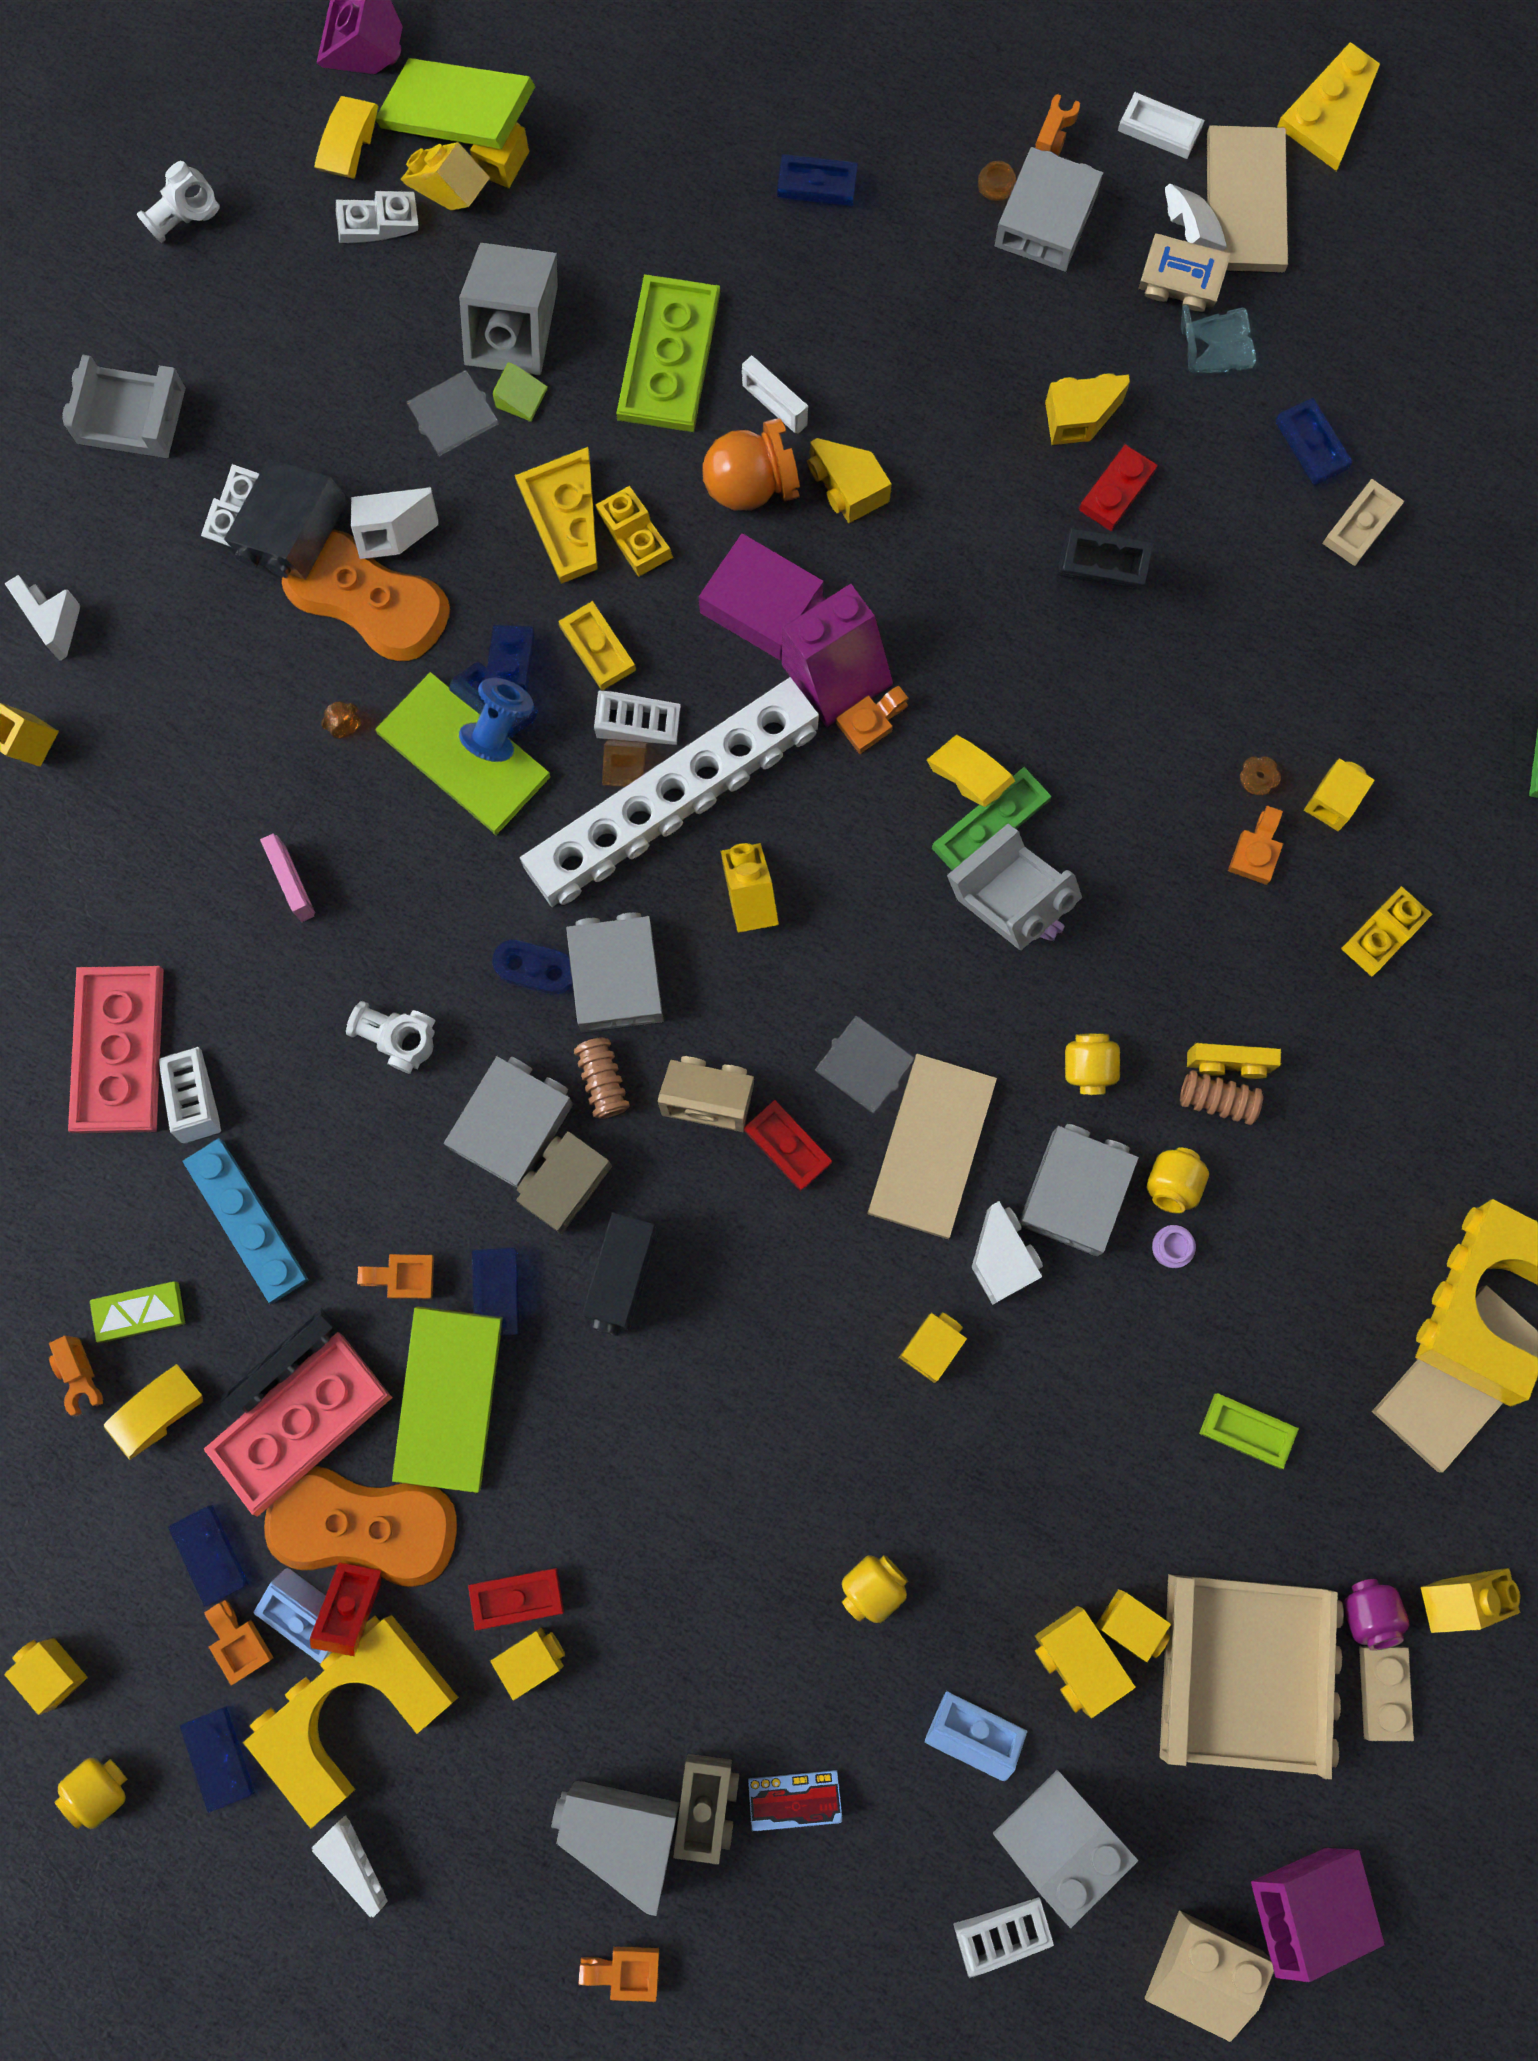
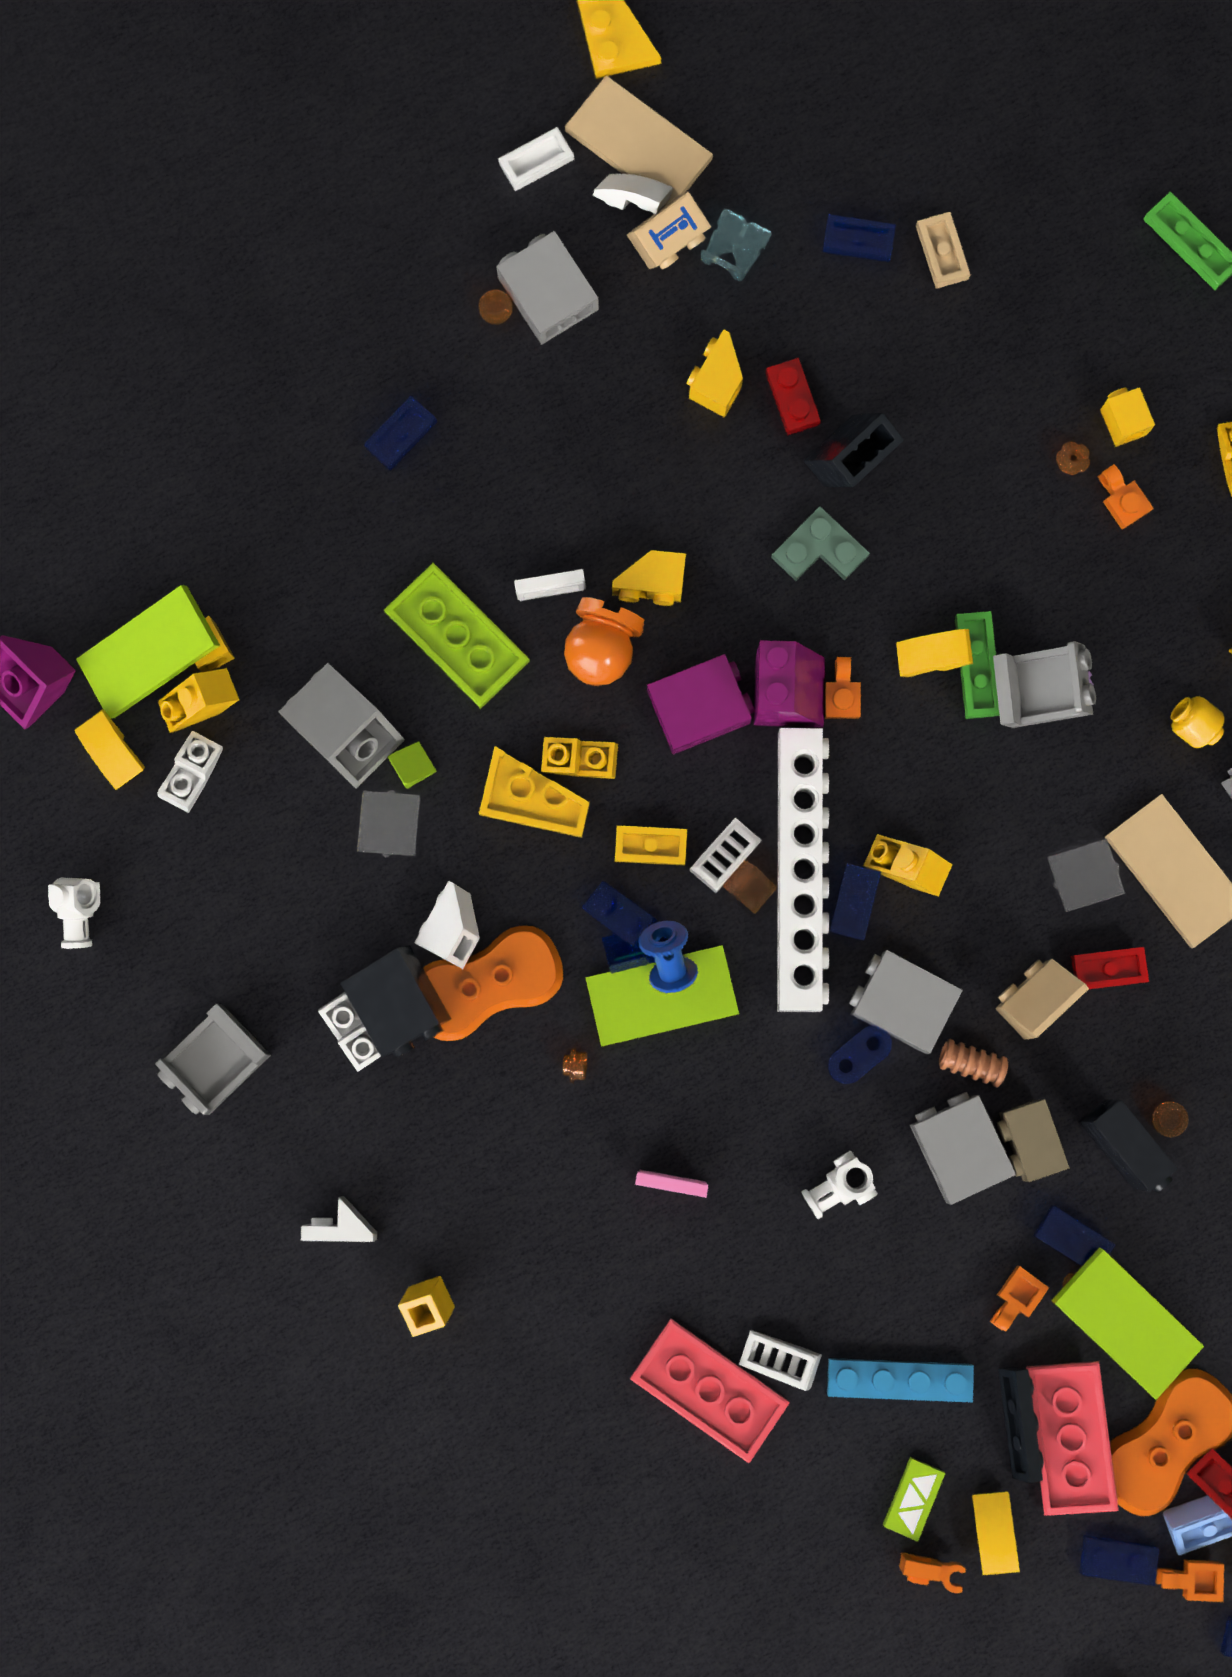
camera: 50 degrees left, 5 degrees up
orange plate [1035,94,1080,156] -> none
none -> sand green plate [771,506,870,581]
none -> clear blue plate [829,863,881,941]
none -> clear orange plate [1152,1101,1189,1137]

